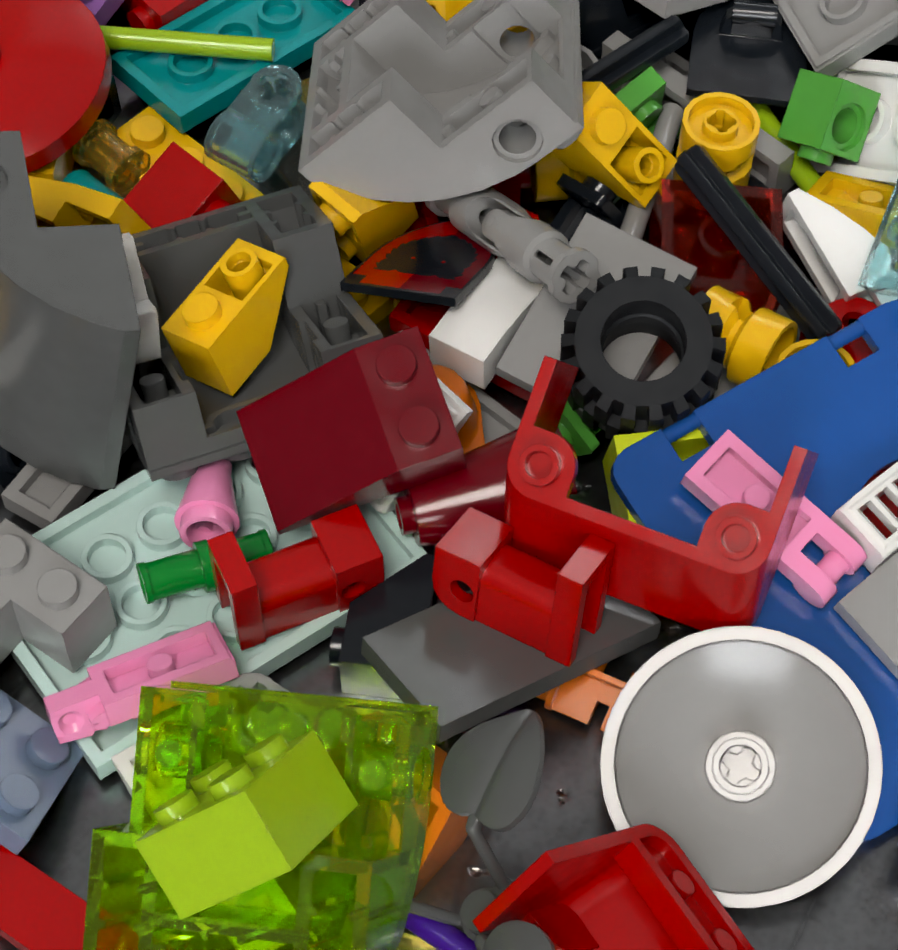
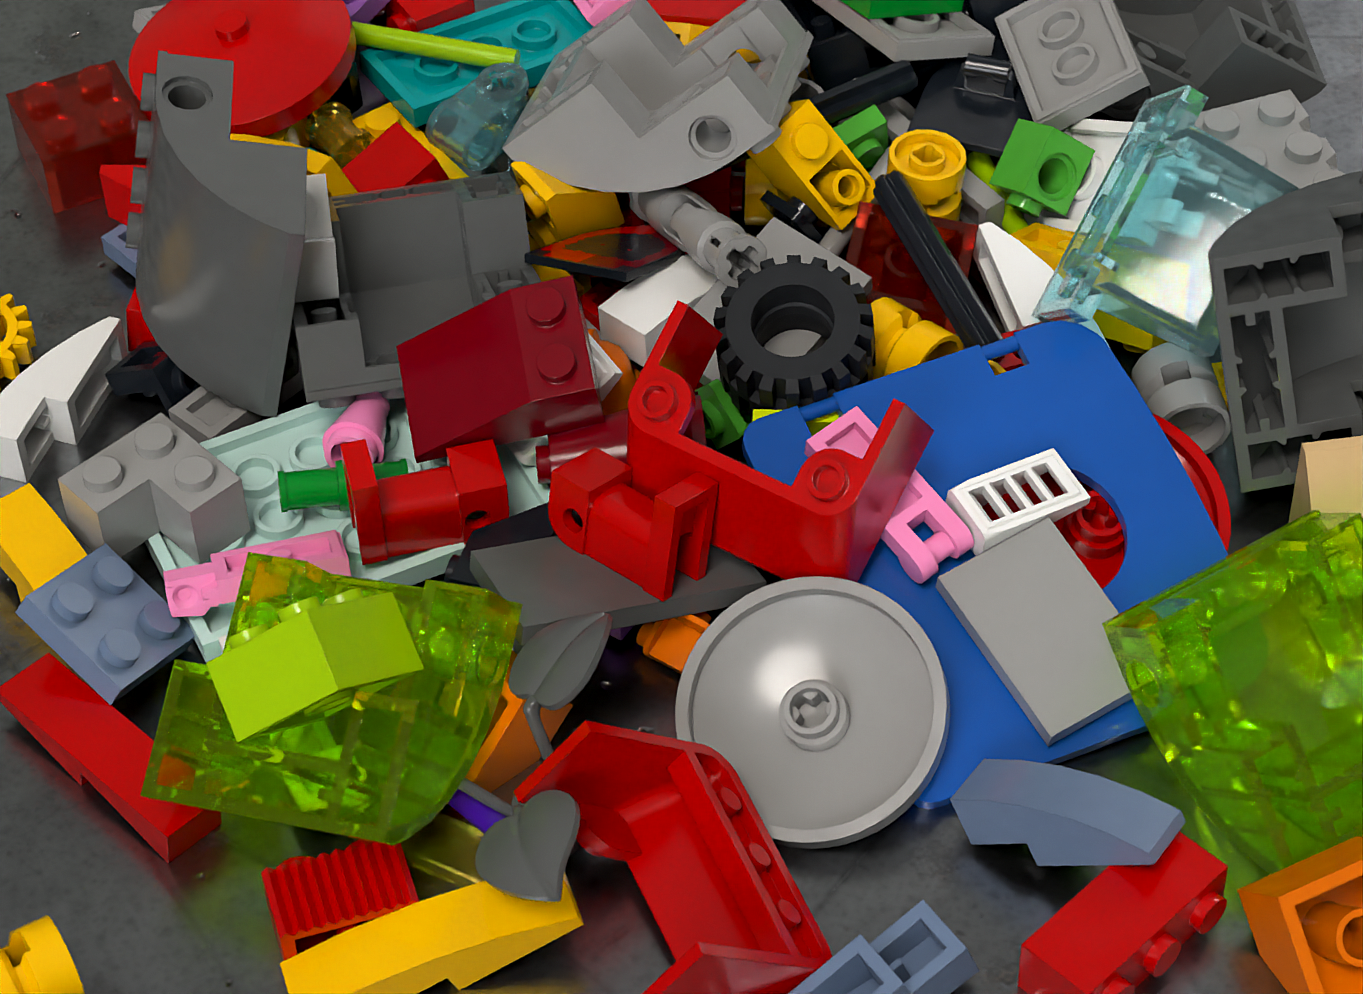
camera: 10 degrees right, 10 degrees down
yellow slope [161,238,289,396] -> none

